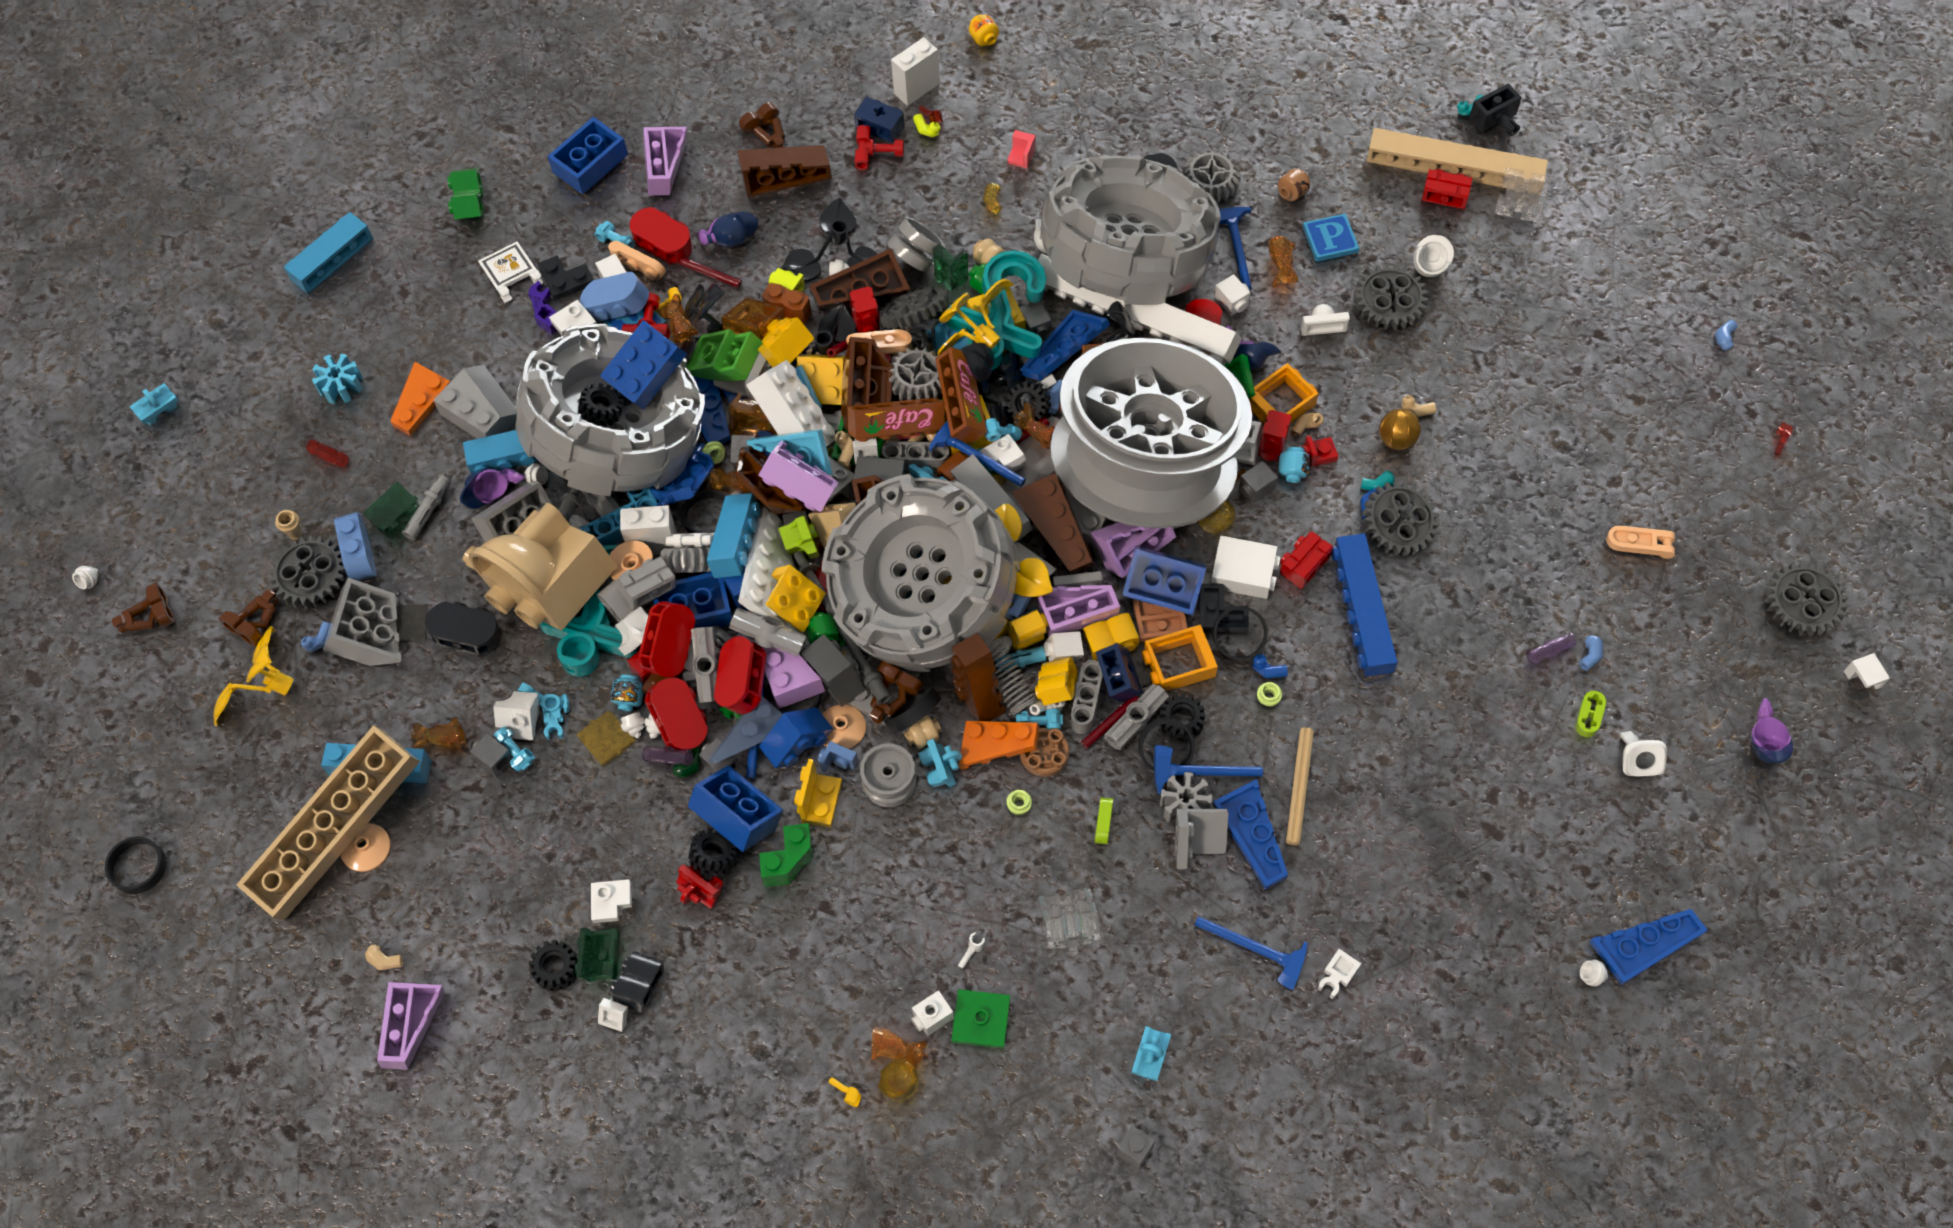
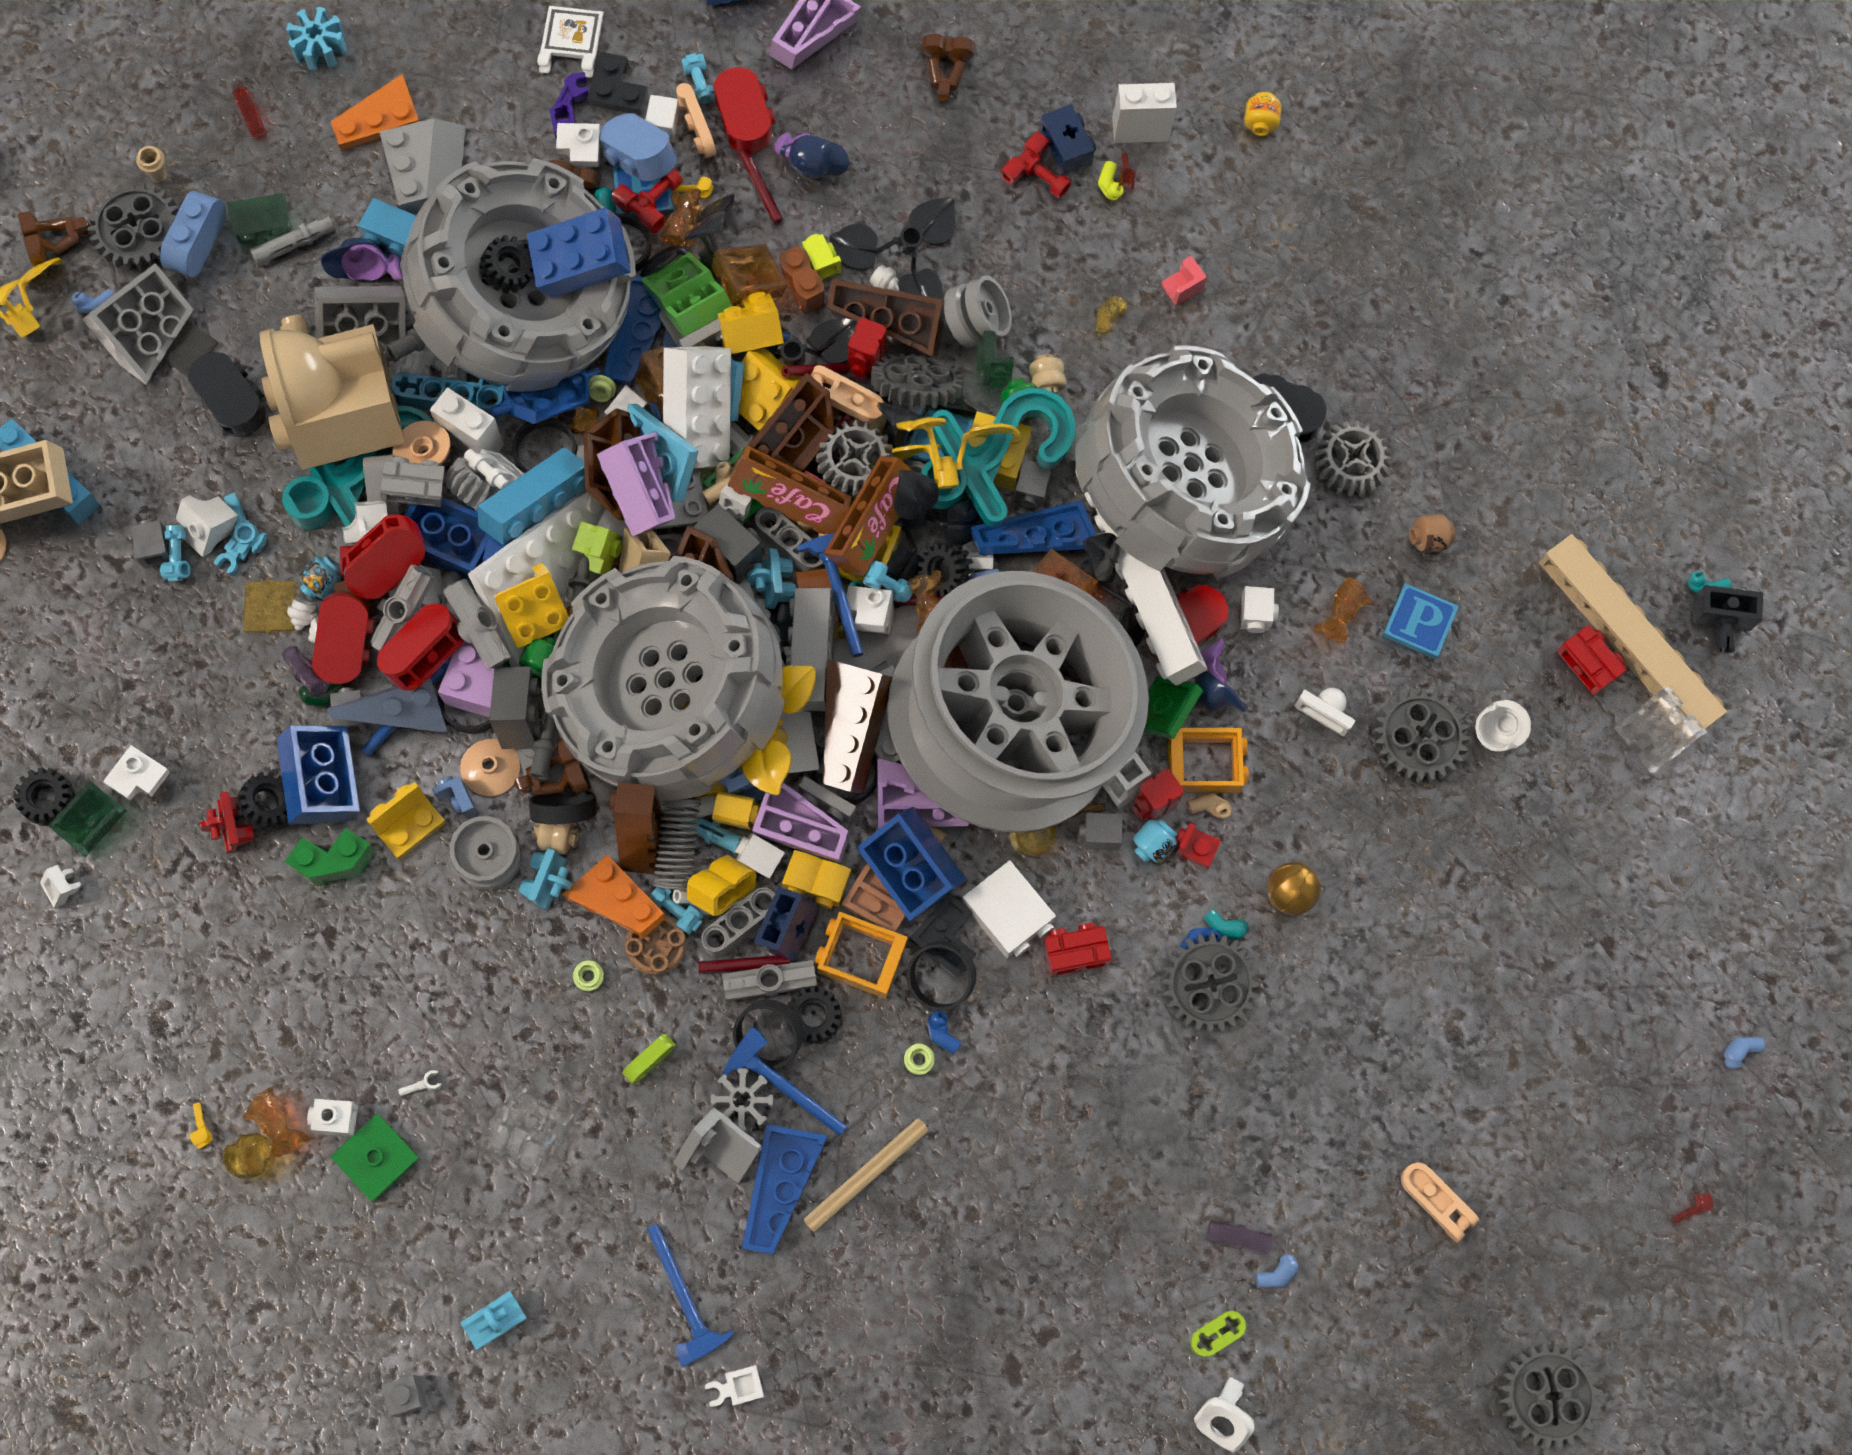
camera: 30 degrees right, 10 degrees up
clear orange animal [411,717,466,749] -> none
black brick [610,951,664,1013] -> none
reddish brown wedge [737,145,832,198] -> none
blue brick [759,707,833,768] -> none
blue piece [1219,207,1252,290] -> none
blue brick [1332,533,1398,677] -> none
tan arm [1401,395,1436,417] -> none

